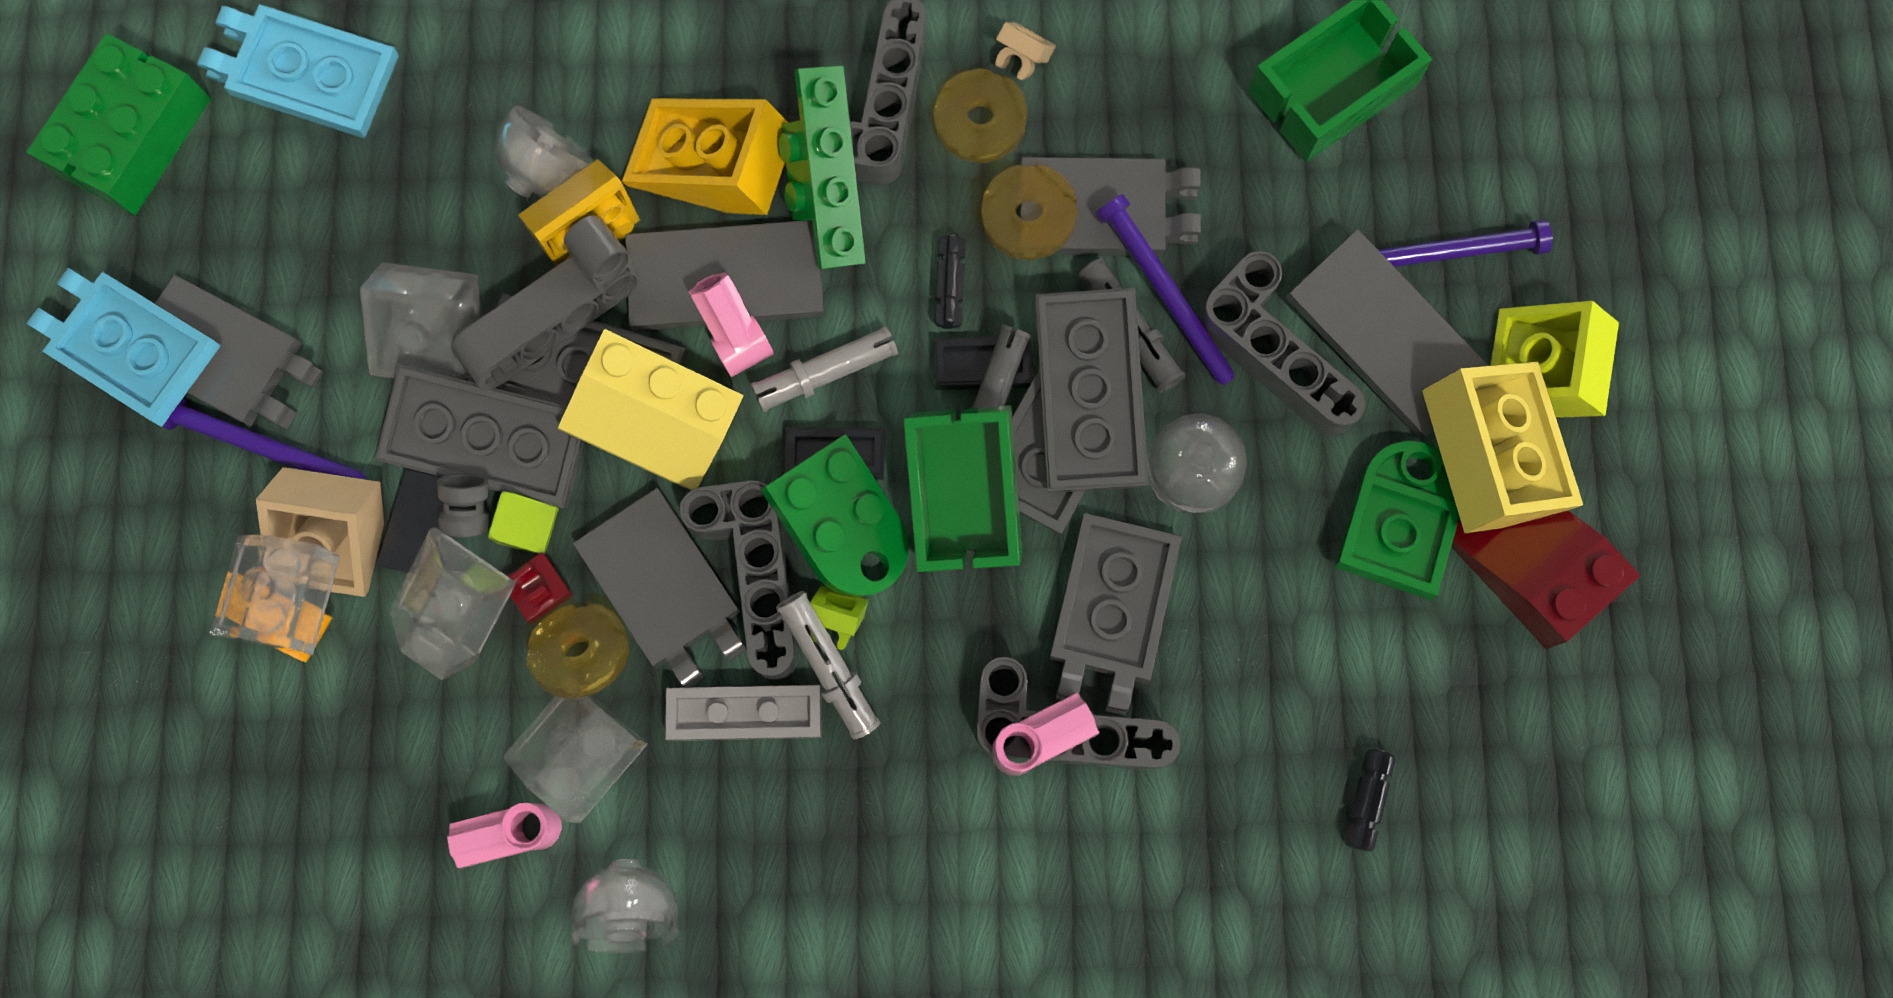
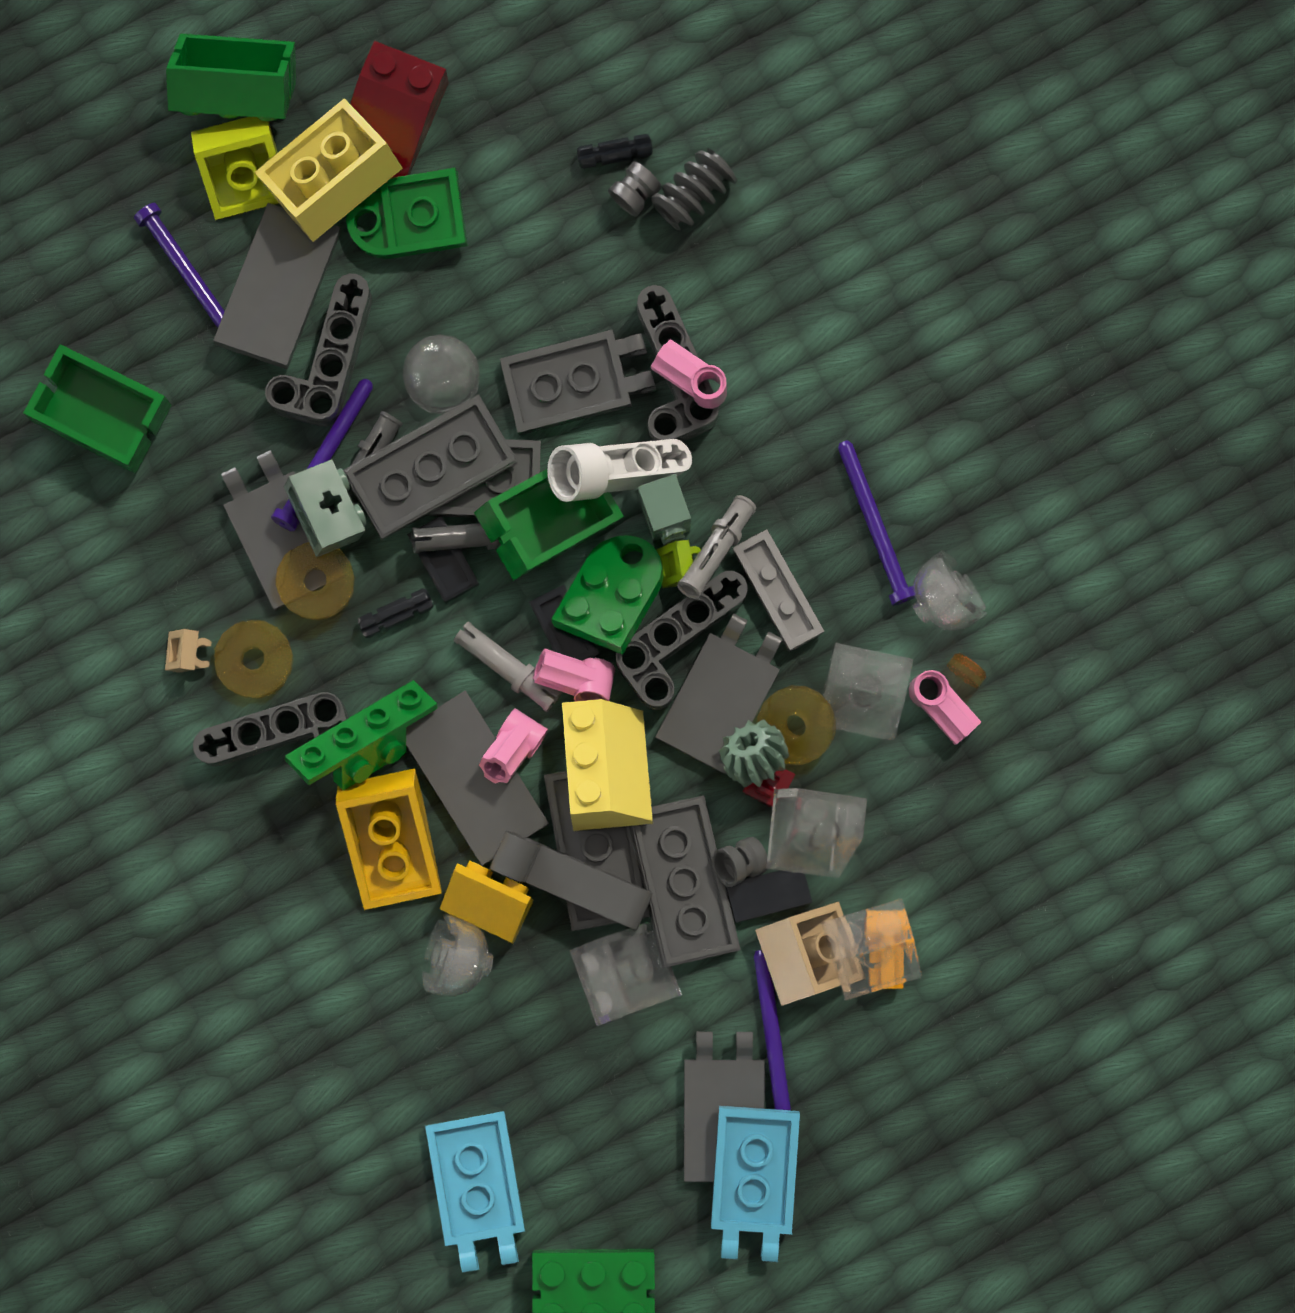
camera: 120 degrees left, 5 degrees up
lime slope [488,491,559,554] -> none
none -> green piece [166,34,296,121]
none -> sand green brick [284,459,366,558]
none -> bright pink piece [533,648,615,702]
none -> white beam [547,439,692,502]
none -> flat silver wheel [608,162,662,216]
none -> sand green brick [638,474,691,546]
none -> dark grey piece [651,148,737,231]
none -> sand green gear [719,719,789,788]
none -> dark purple bar [838,440,918,606]
none -> clear orange tile [947,653,987,688]

